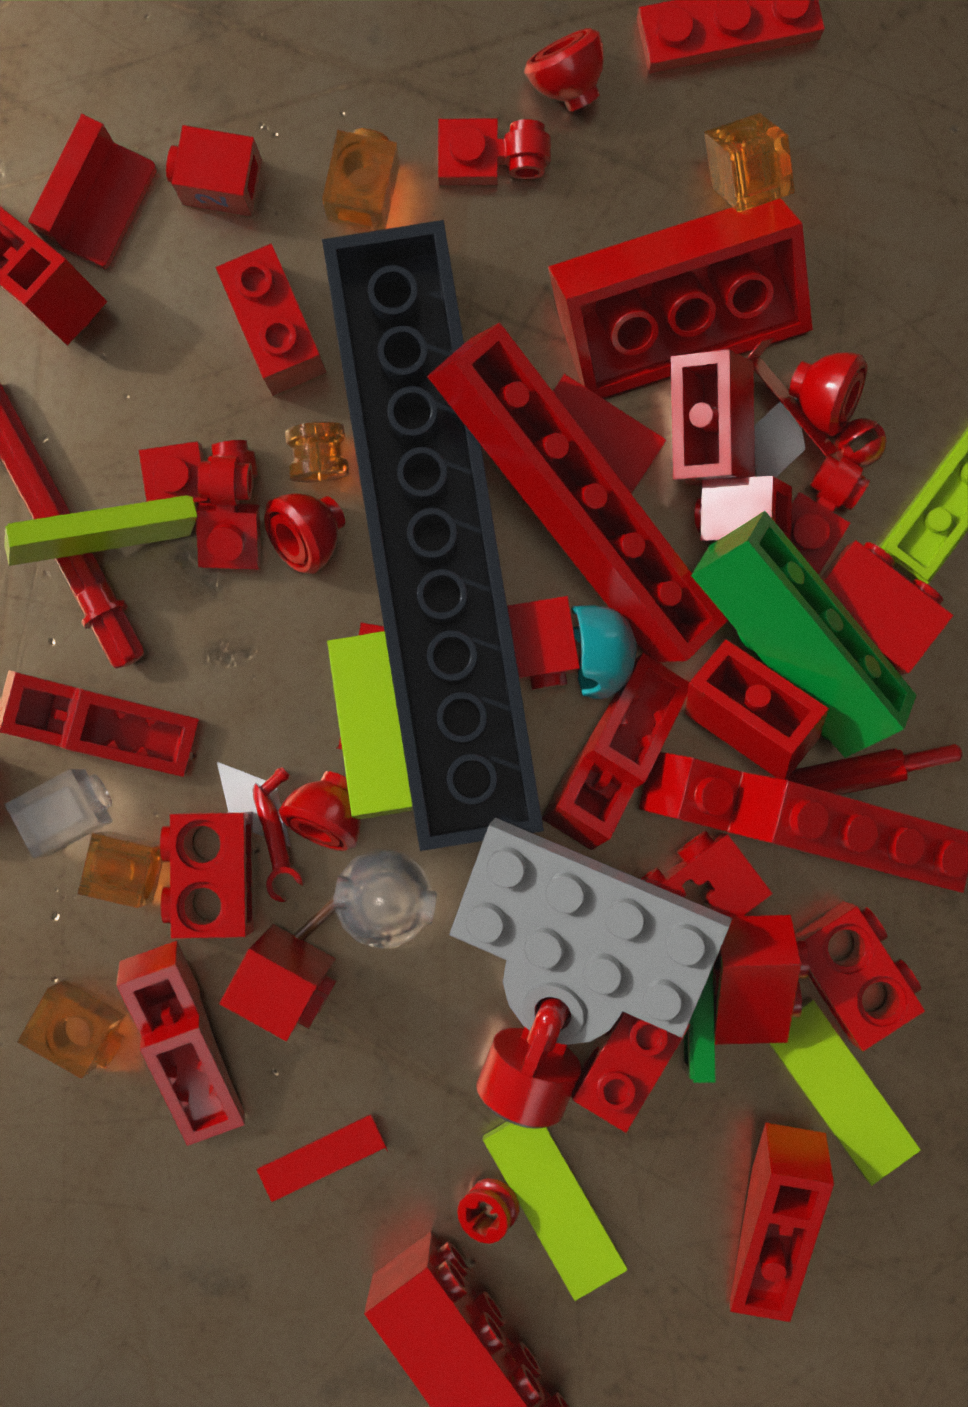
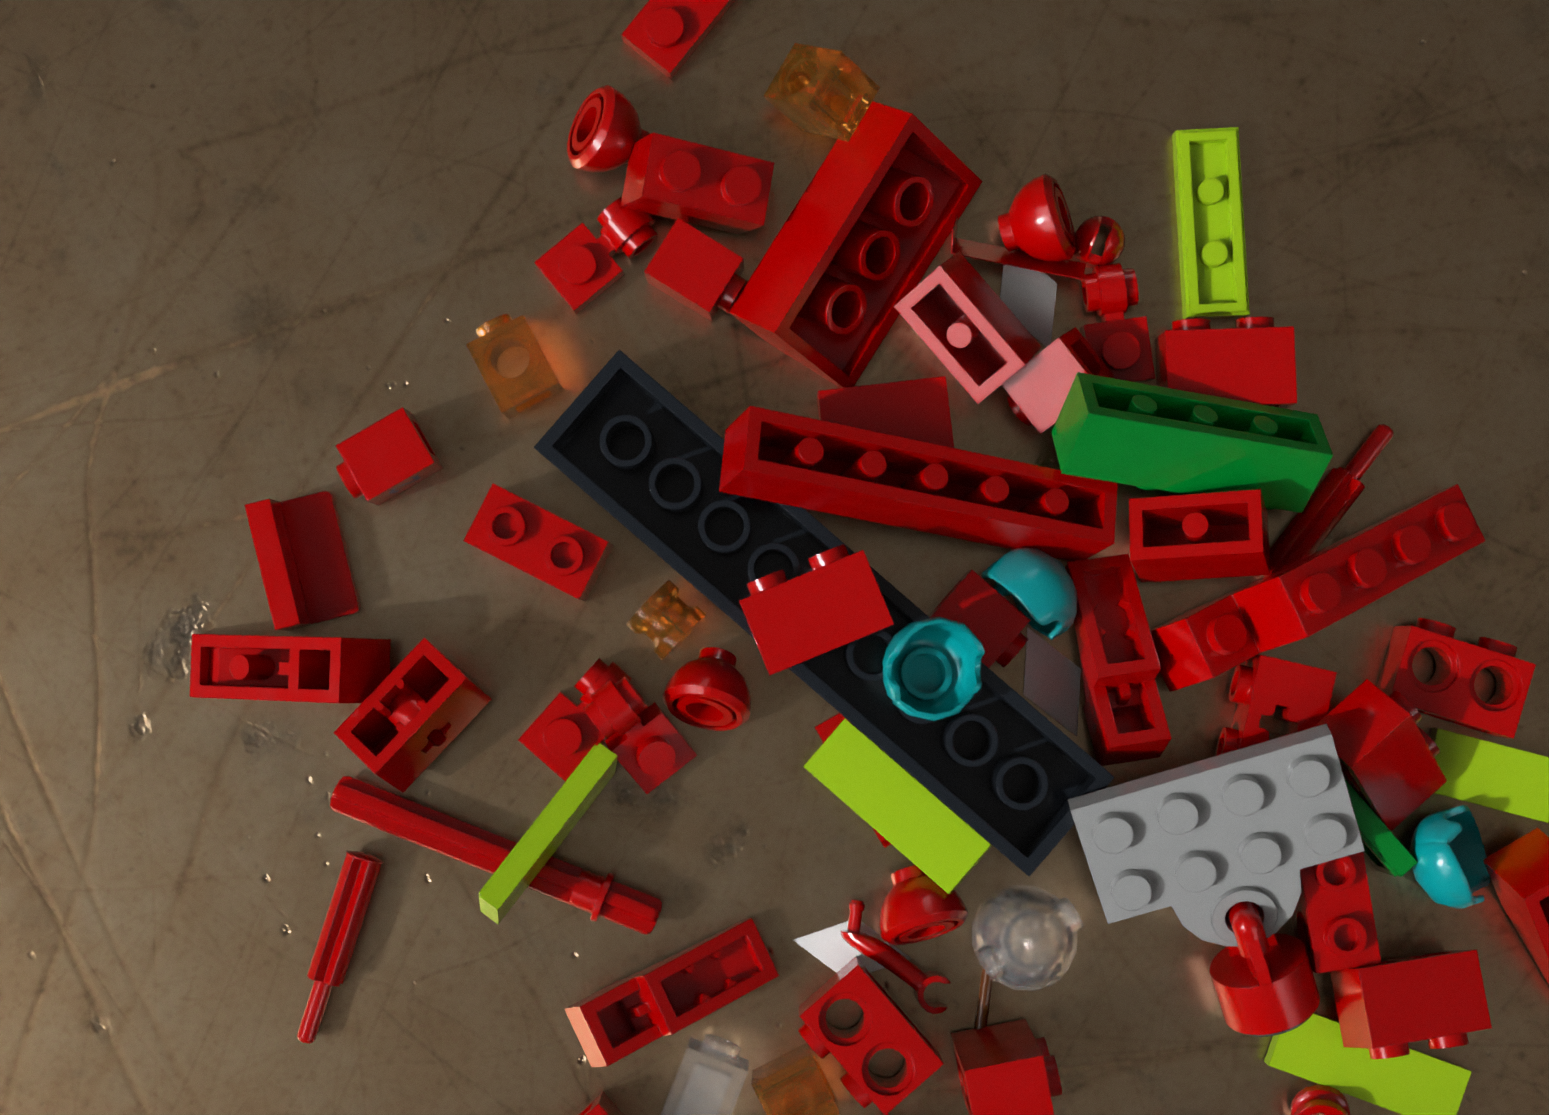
camera: 40 degrees left, 0 degrees up
none -> red brick [333,637,492,793]
none -> red brick [620,132,775,235]
none -> red brick [644,218,748,321]
none -> red brick [739,544,894,676]
none -> teal hair [882,617,985,721]
none -> white sticker [1023,627,1081,736]
none -> red brick [1330,949,1492,1059]
none -> teal hair [1409,805,1490,909]

